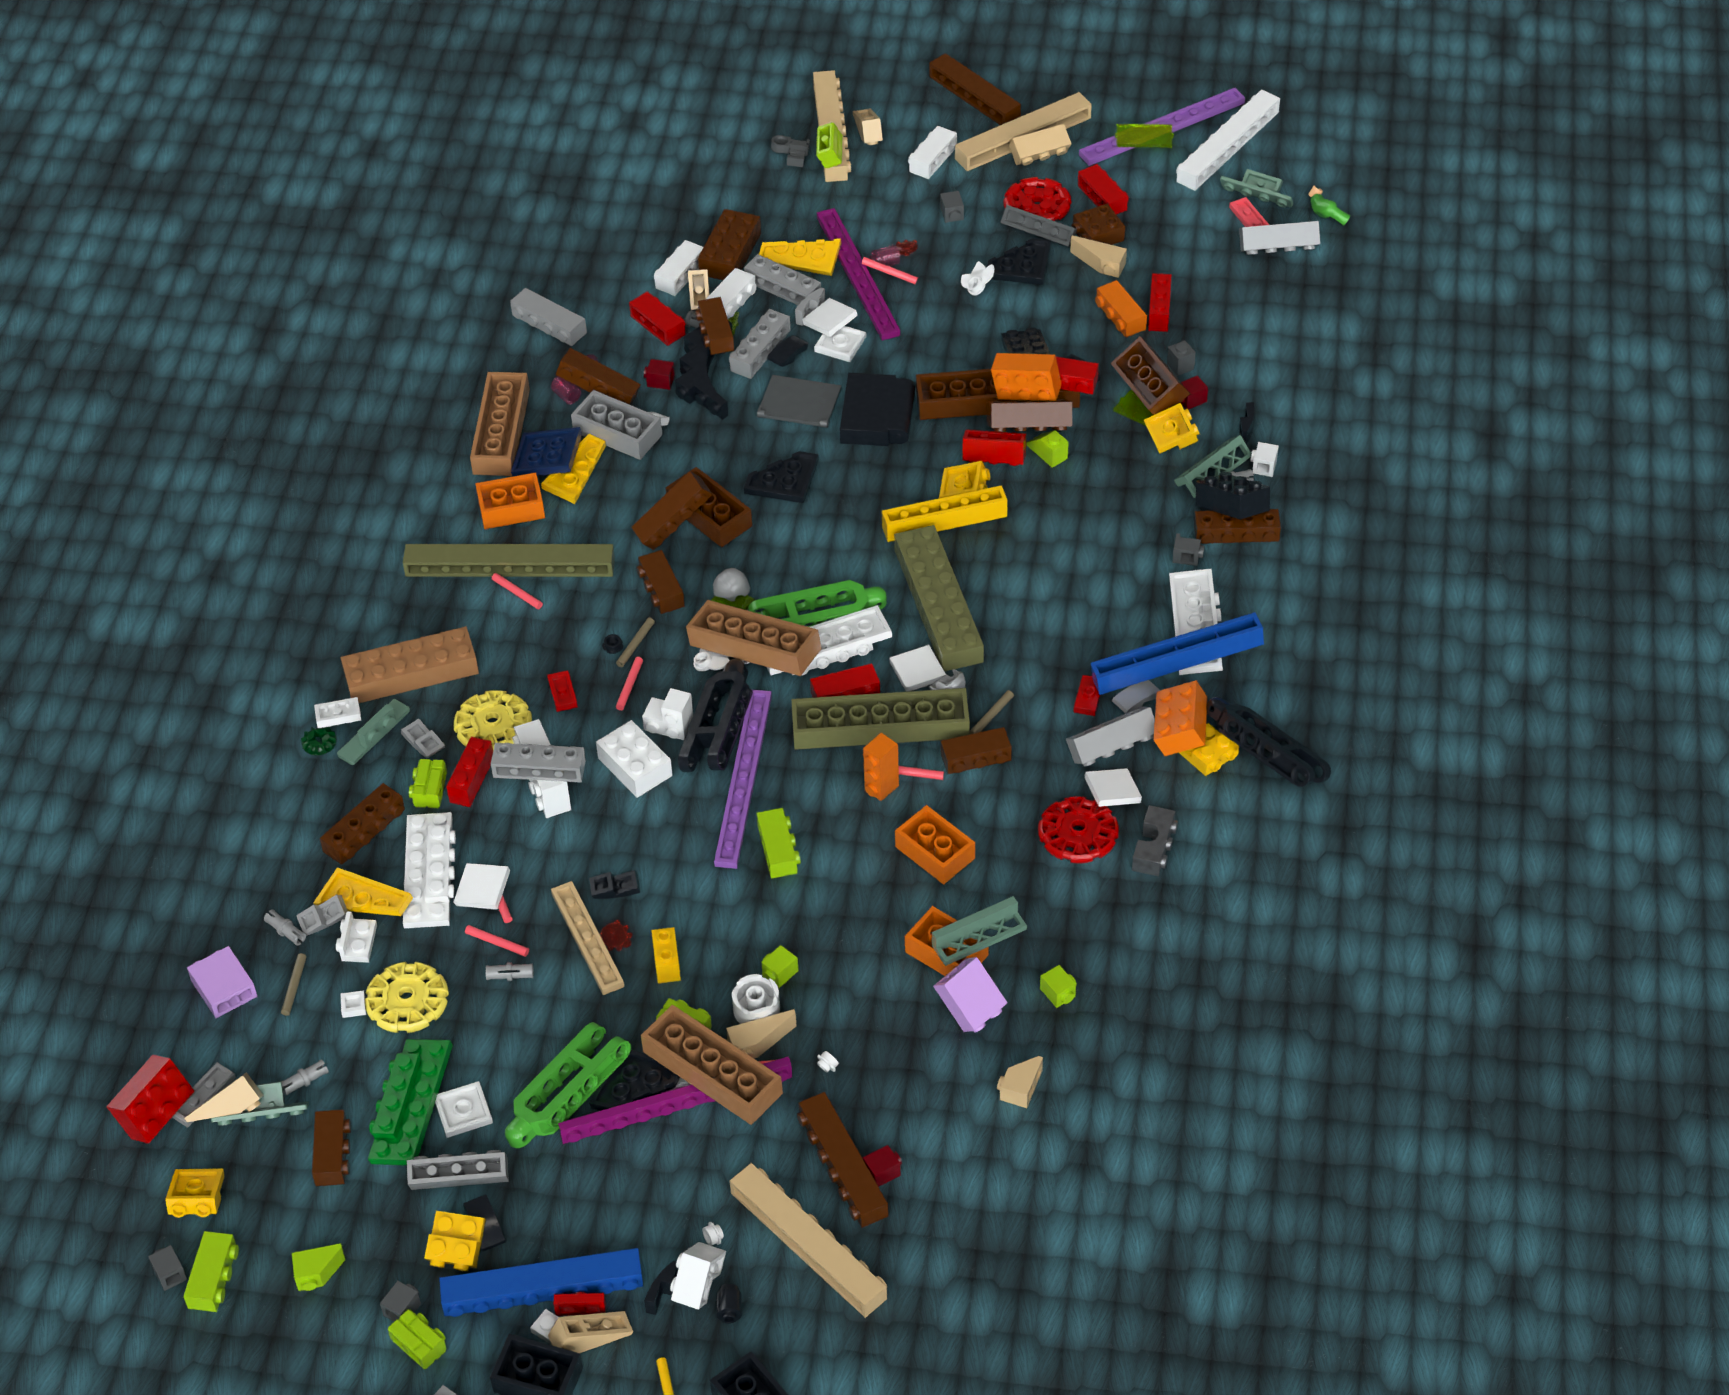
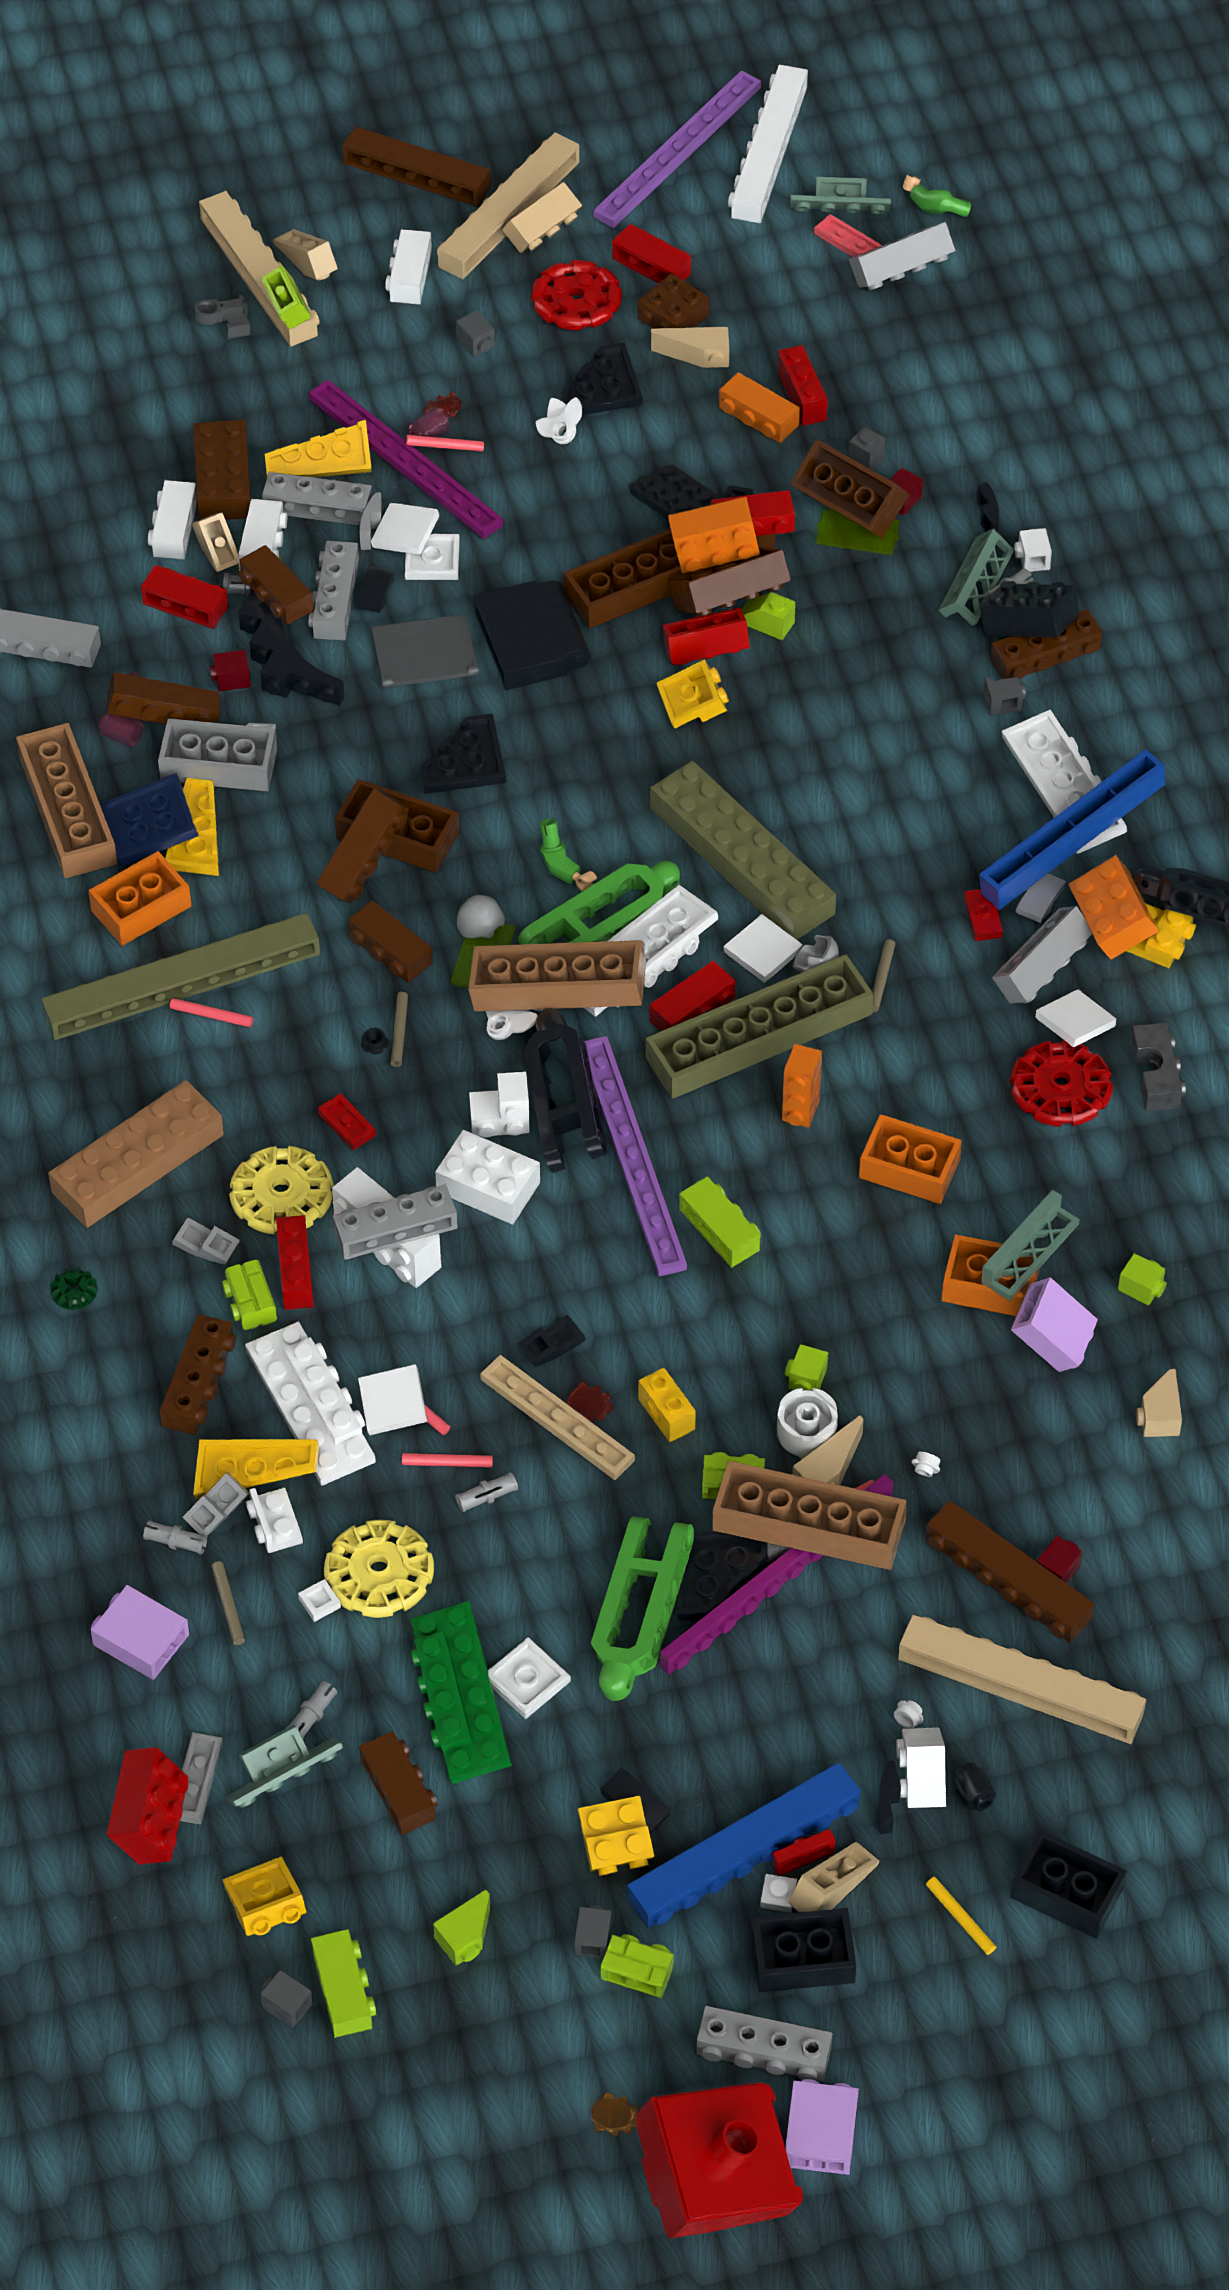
camera: 25 degrees left, 5 degrees up
tan slope [184,1072,263,1122] -> none
white bracket [314,697,361,728] -> none
sand green bracket [337,699,410,765] -> none
light grey brick [407,1150,509,1190] -> none
coral bar [616,657,643,710] -> none
yellow brick [882,485,1007,542] -> none
coral bar [899,766,944,780] -> none
reddish brown brick [941,727,1012,774] -> none
dark grey plate [1000,205,1077,247] -> none
clear neon green piece [1115,124,1174,148] -> none
yellow plate [1144,403,1200,454] -> none
none -> bright green arm [539,819,597,891]

